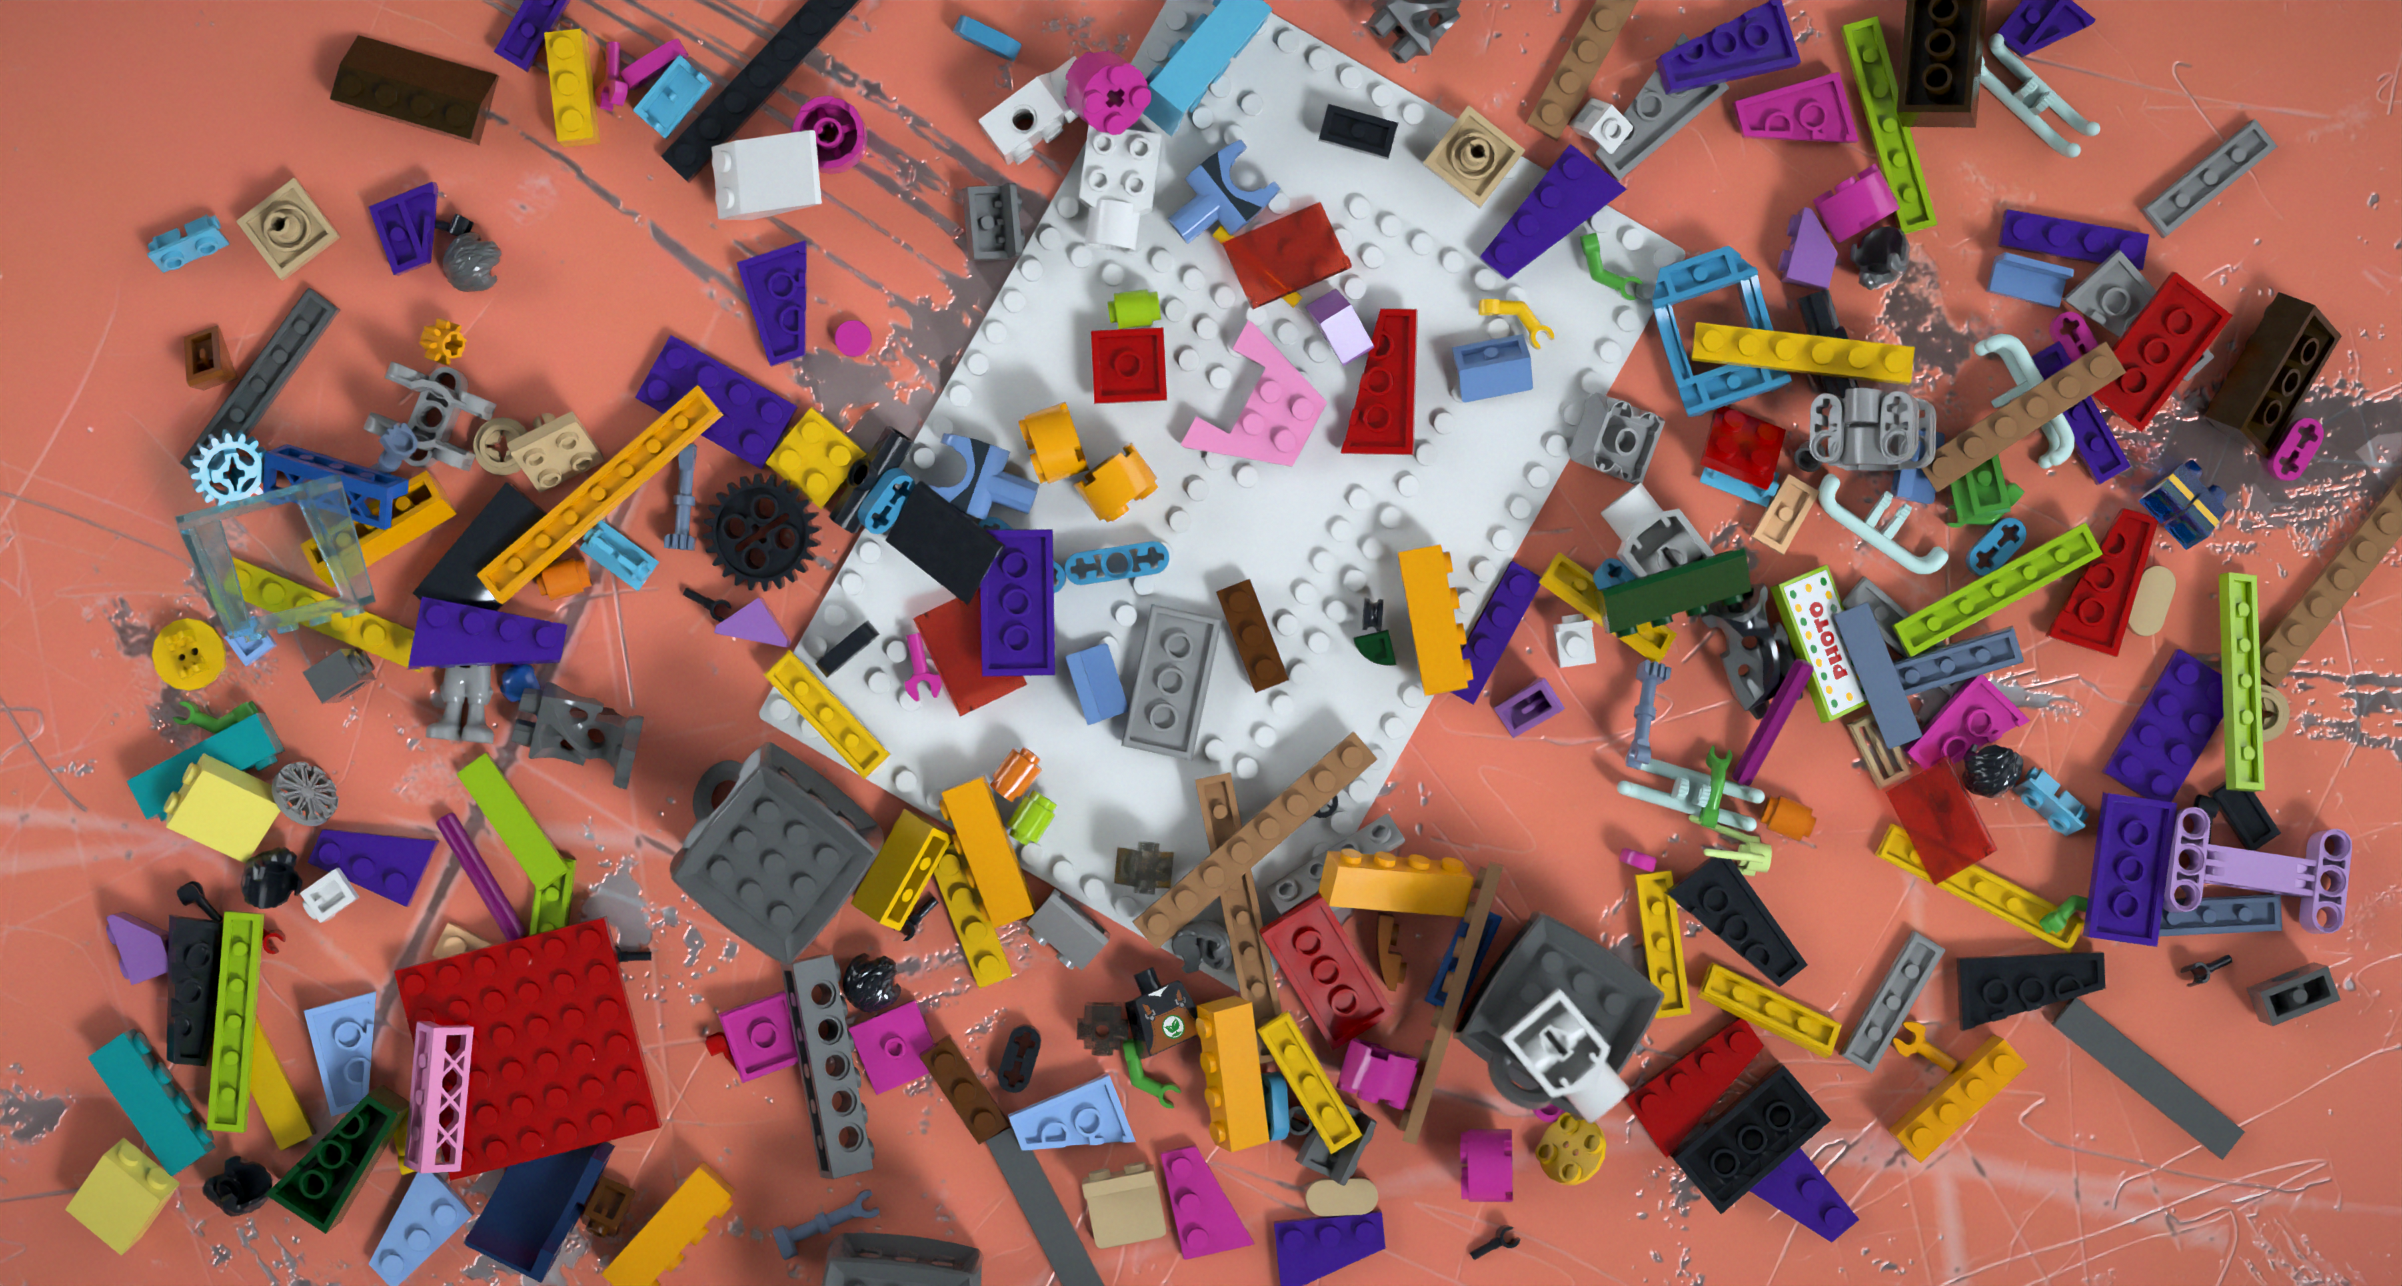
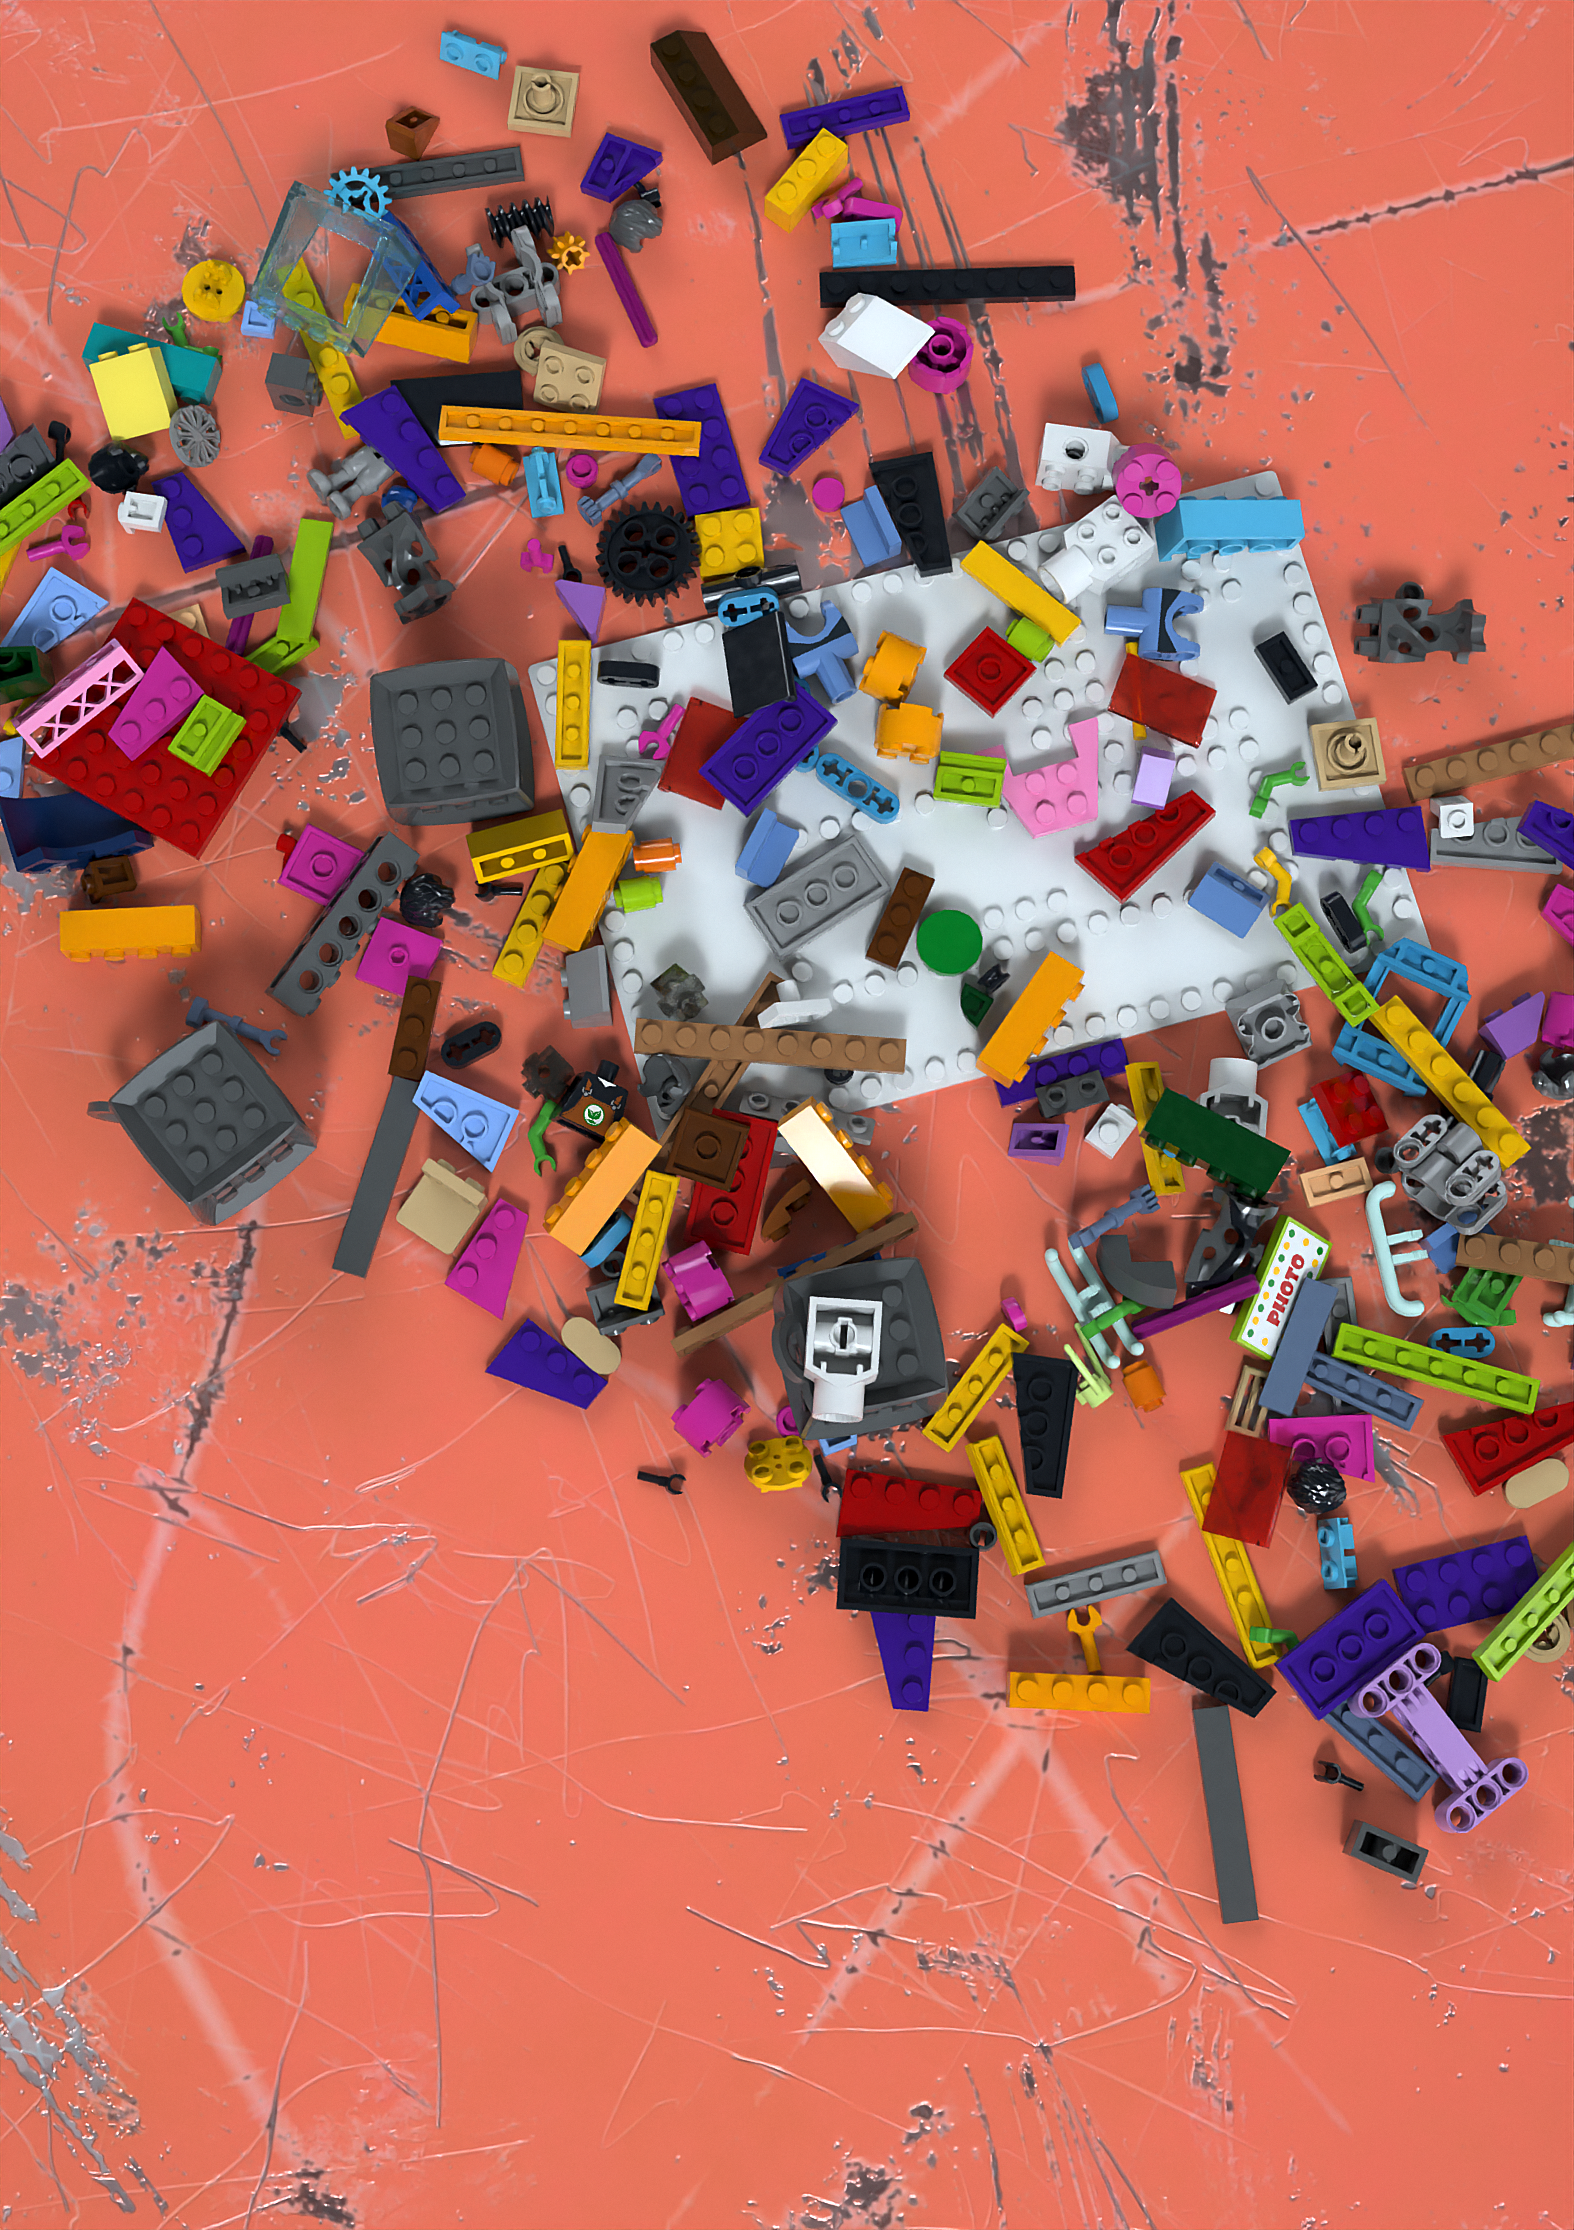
camera: 40 degrees right, 10 degrees down
none -> dark pink bar [26,525,90,562]
none -> dark pink wing [108,646,206,761]
none -> lime plate [167,694,247,777]
none -> dark grey bracket [215,553,291,620]
none -> black piece [485,196,555,248]
none -> dark pink bar [520,539,554,574]
none -> dark pink tile [566,454,598,489]
none -> light grey wing [592,755,666,834]
none -> magenta axle [595,232,658,348]
none -> reddish brown tile [664,1105,751,1192]
none -> white tile [757,980,833,1029]
none -> black hand [813,1454,842,1503]
none -> medium blue panel [840,485,902,567]
none -> black wing [868,452,953,578]
none -> green tile [916,910,983,977]
none -> lime plate [933,751,1007,809]
none -> yellow tile [960,540,1082,648]
none -> dark grey hinge [969,1522,997,1552]
none -> dark grey hinge [1035,1070,1110,1119]
none -> dark grey brick [1096,1235,1177,1309]
none -> bright green arm [1249,762,1310,819]
none -> lime slope [1273,902,1381,1028]
none -> black beam [1320,891,1367,954]

